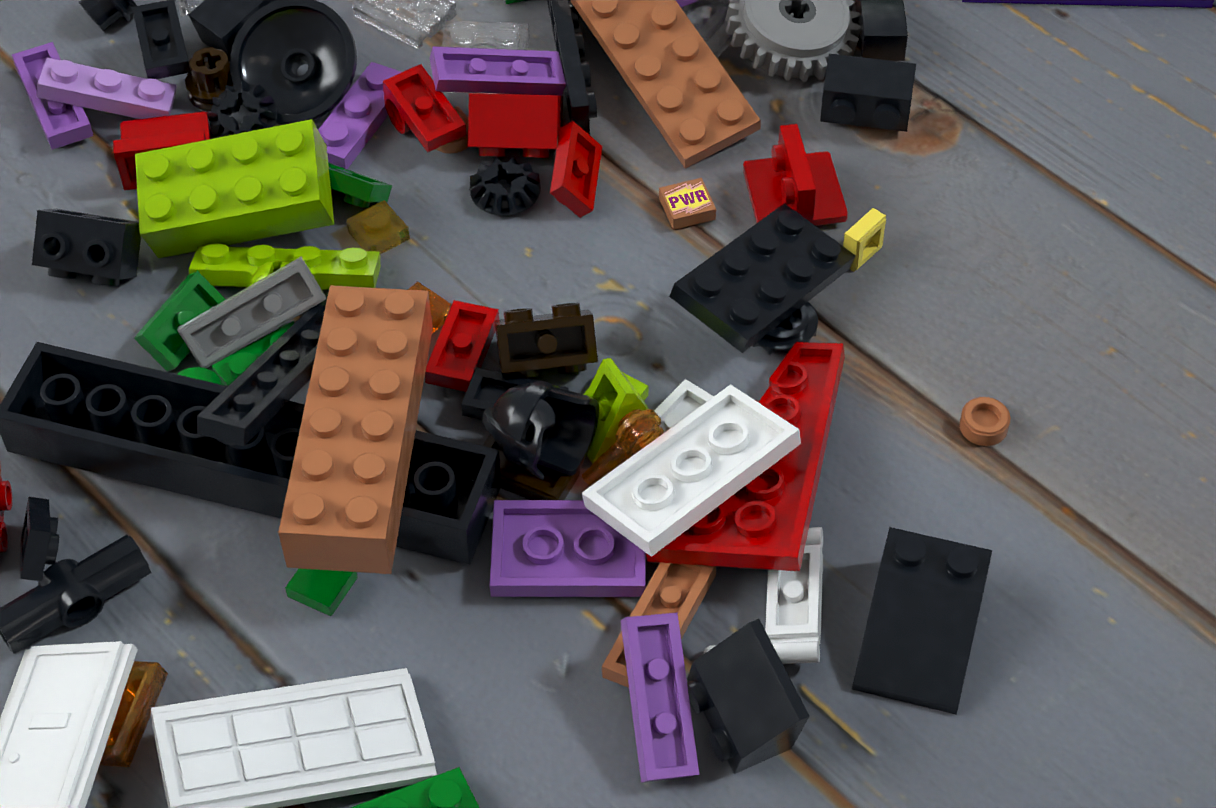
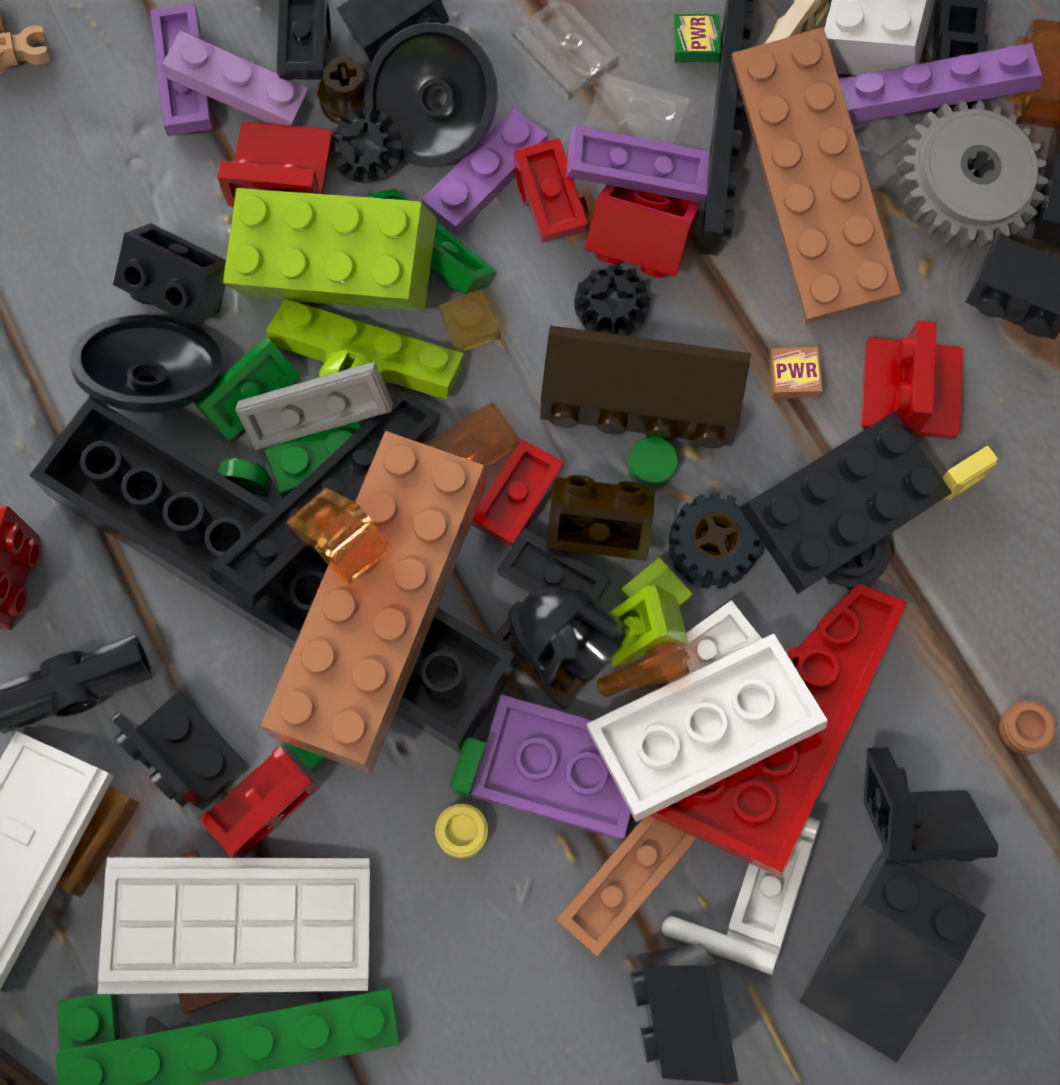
camera: 15 degrees right, 20 degrees up
black plate [19,497,59,582] -> none
red plate [550,121,602,218] -> none
medium lavender plate [620,613,699,783] -> none
none -> black dish [70,315,222,413]
none -> black bracket [111,691,250,811]
none -> red hinge [199,746,318,858]
none -> clear orange plate [286,488,391,585]
none -> light yellow tile [435,804,488,859]
none -> green tile [449,737,487,801]
none -> dark brown slope [540,325,751,449]
none -> green tile [627,437,678,488]
none -> black wheel [668,493,761,589]
none -> black bracket [863,747,999,863]

